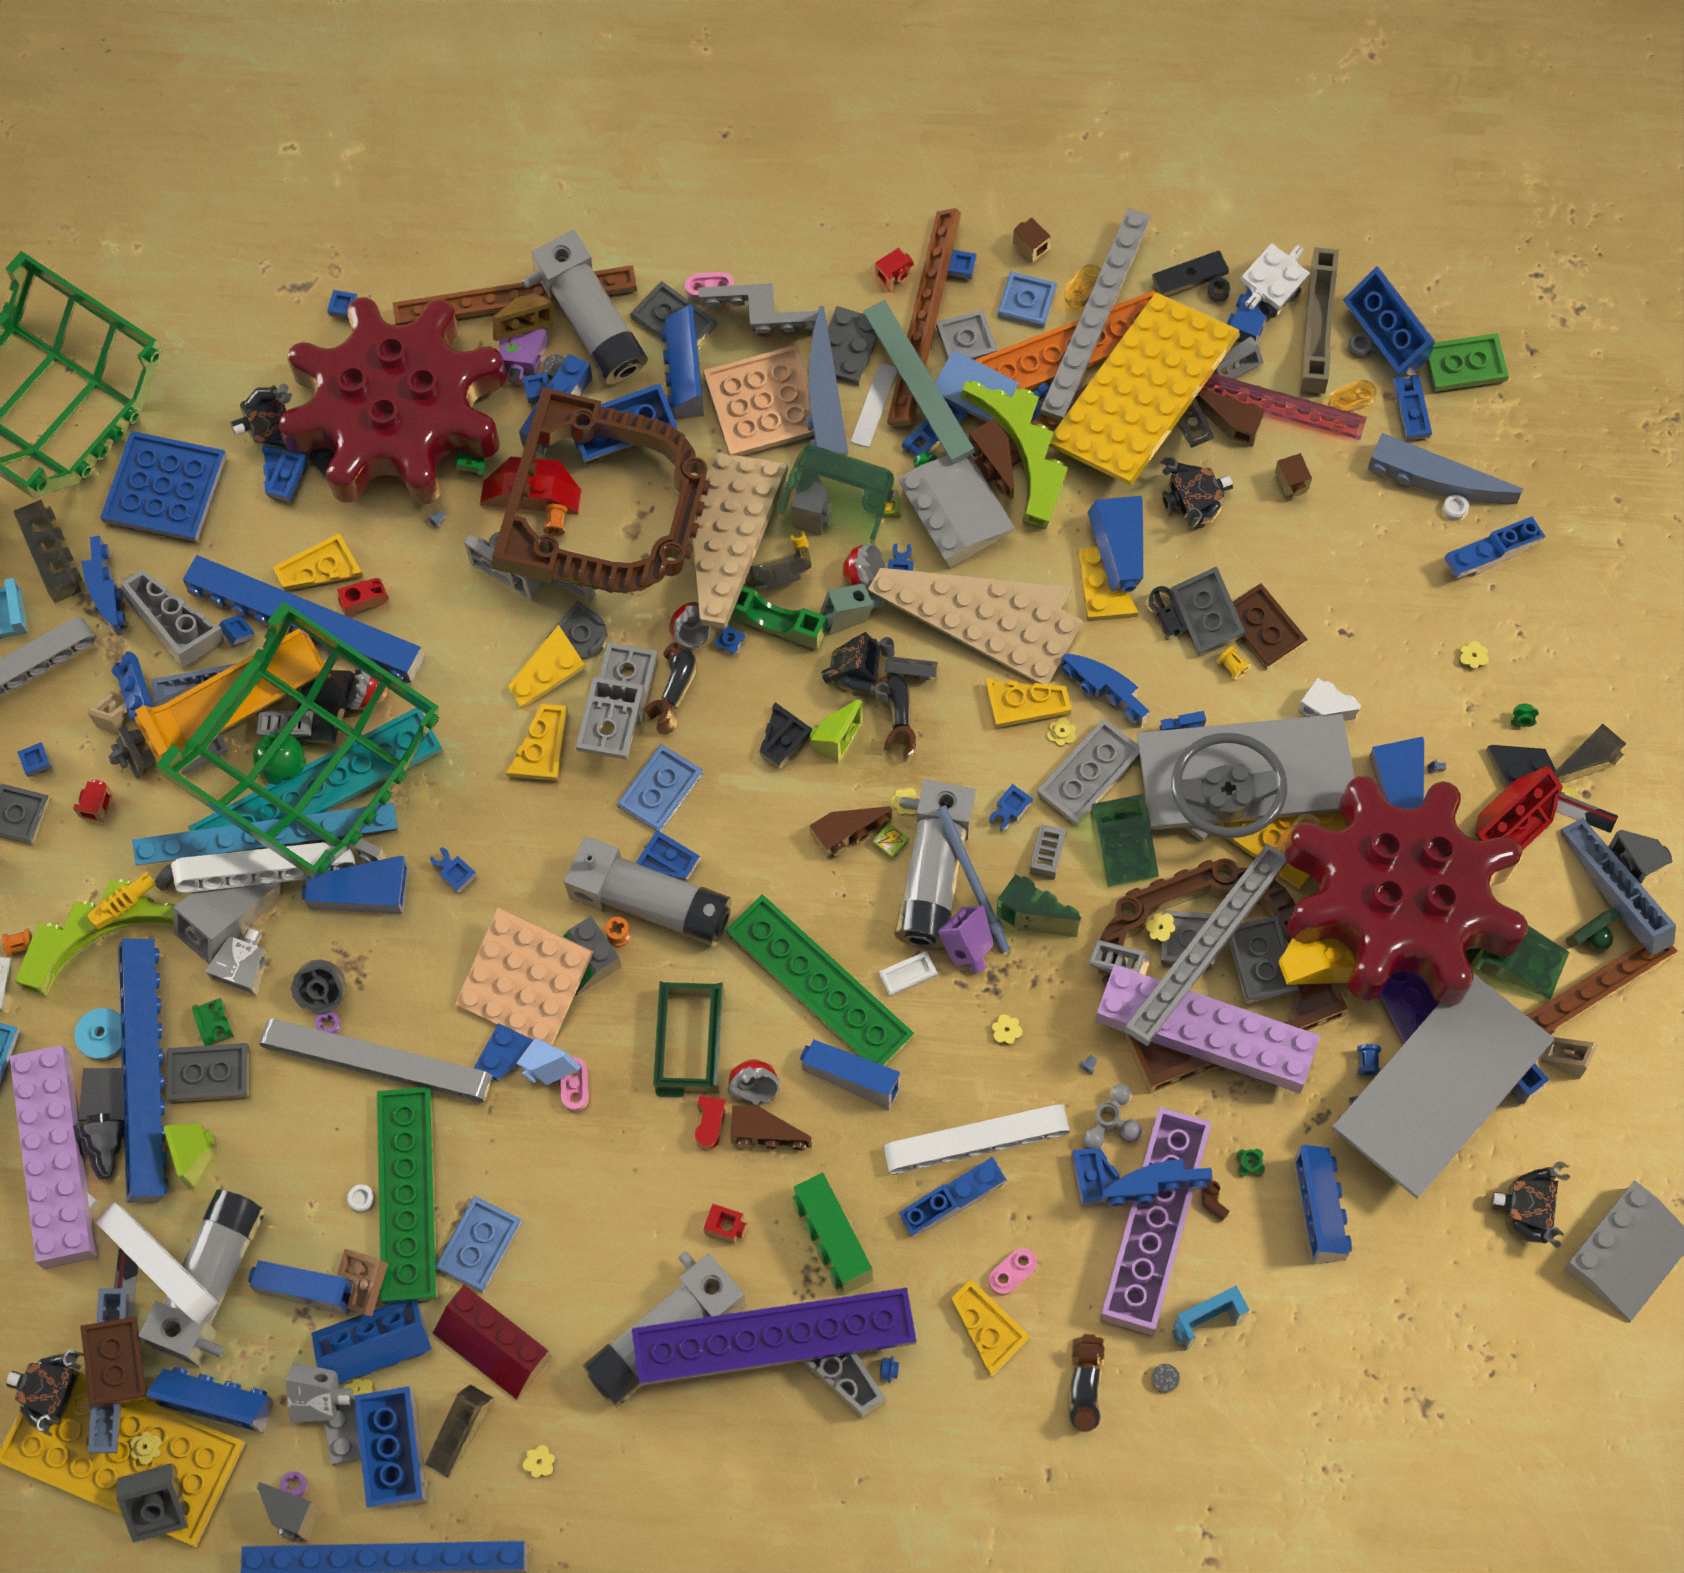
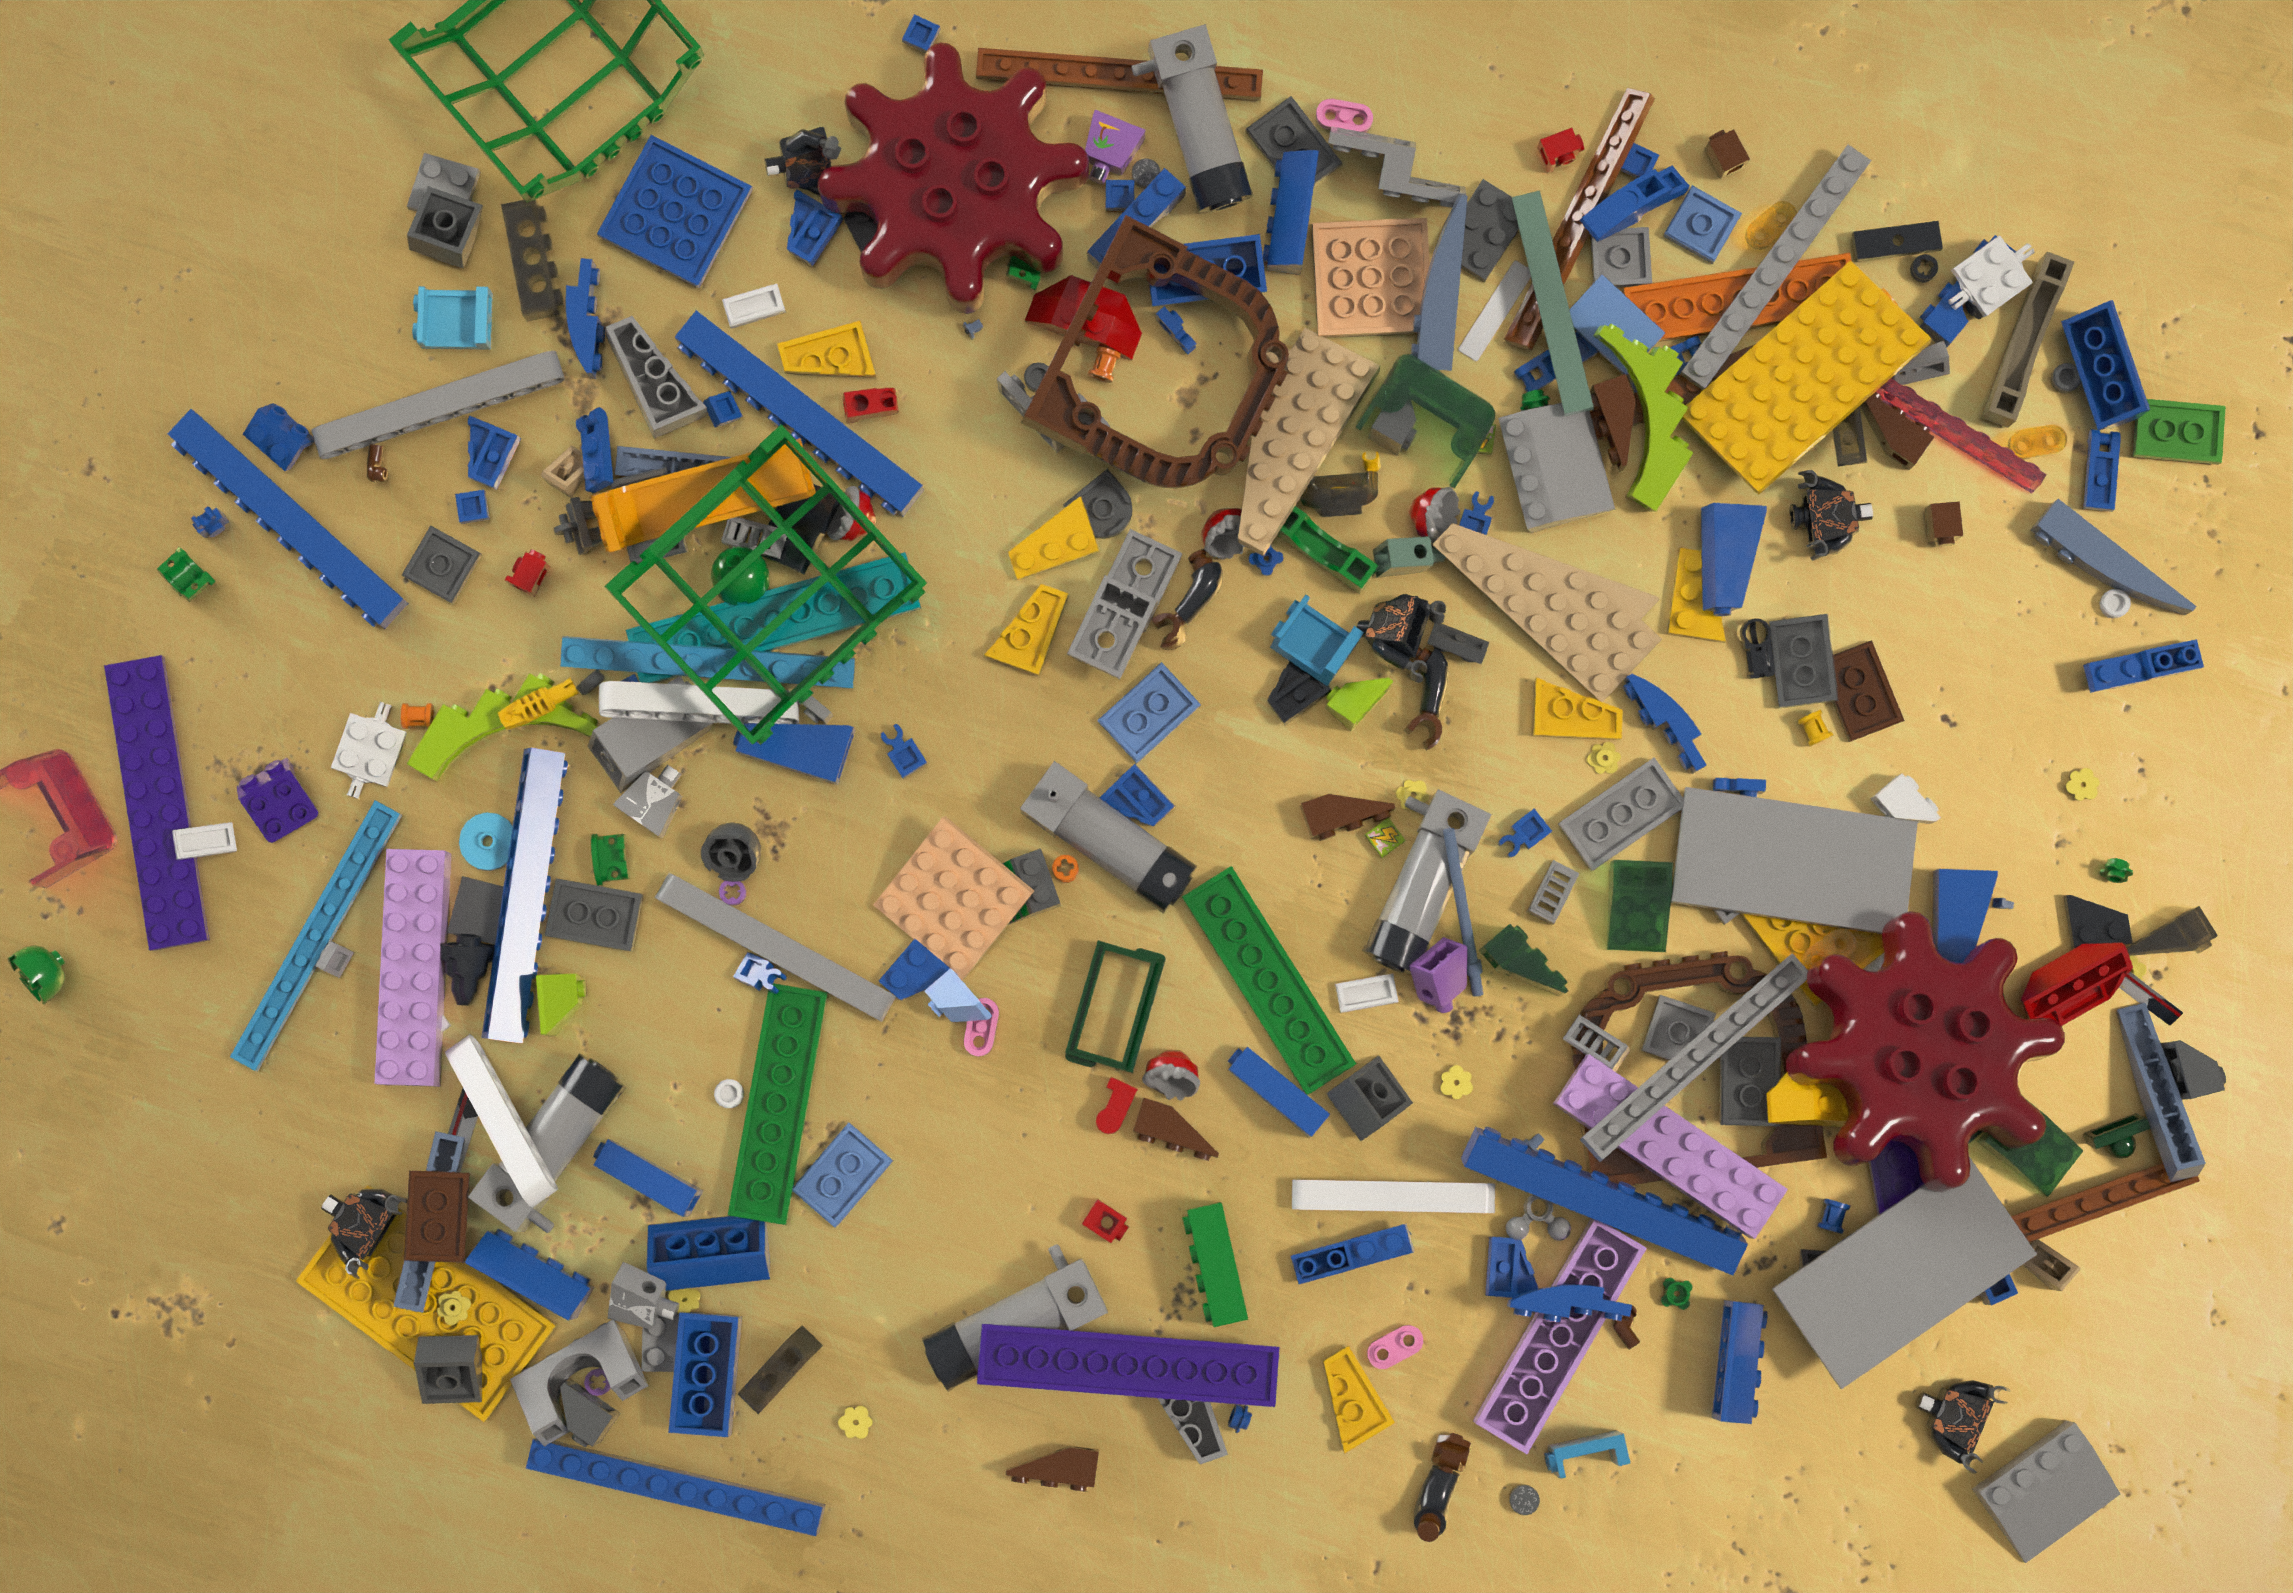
camera: 10 degrees right, 15 degrees up
medium nougat plate [337,1249,388,1316] -> none
dark red slope [433,1285,552,1401] -> none
pearl gold slope [493,293,554,341] -> none
light yellow plant [1146,913,1176,942] -> none
dark grey piece [1171,733,1288,838] -> none
none -> blue wing [468,416,521,490]
none -> light grey arch [510,1319,648,1446]
none -> white tile [722,283,786,329]
none -> plate [733,952,787,994]
none -> reddish brown slope [1006,1446,1099,1492]
none -> blue plate [1156,306,1197,355]
none -> dark azure panel [1270,595,1364,686]
none -> dark grey slope [1326,1056,1413,1141]
none -> blue brick [1461,1126,1748,1275]
none -> blue slope [1580,165,1690,242]

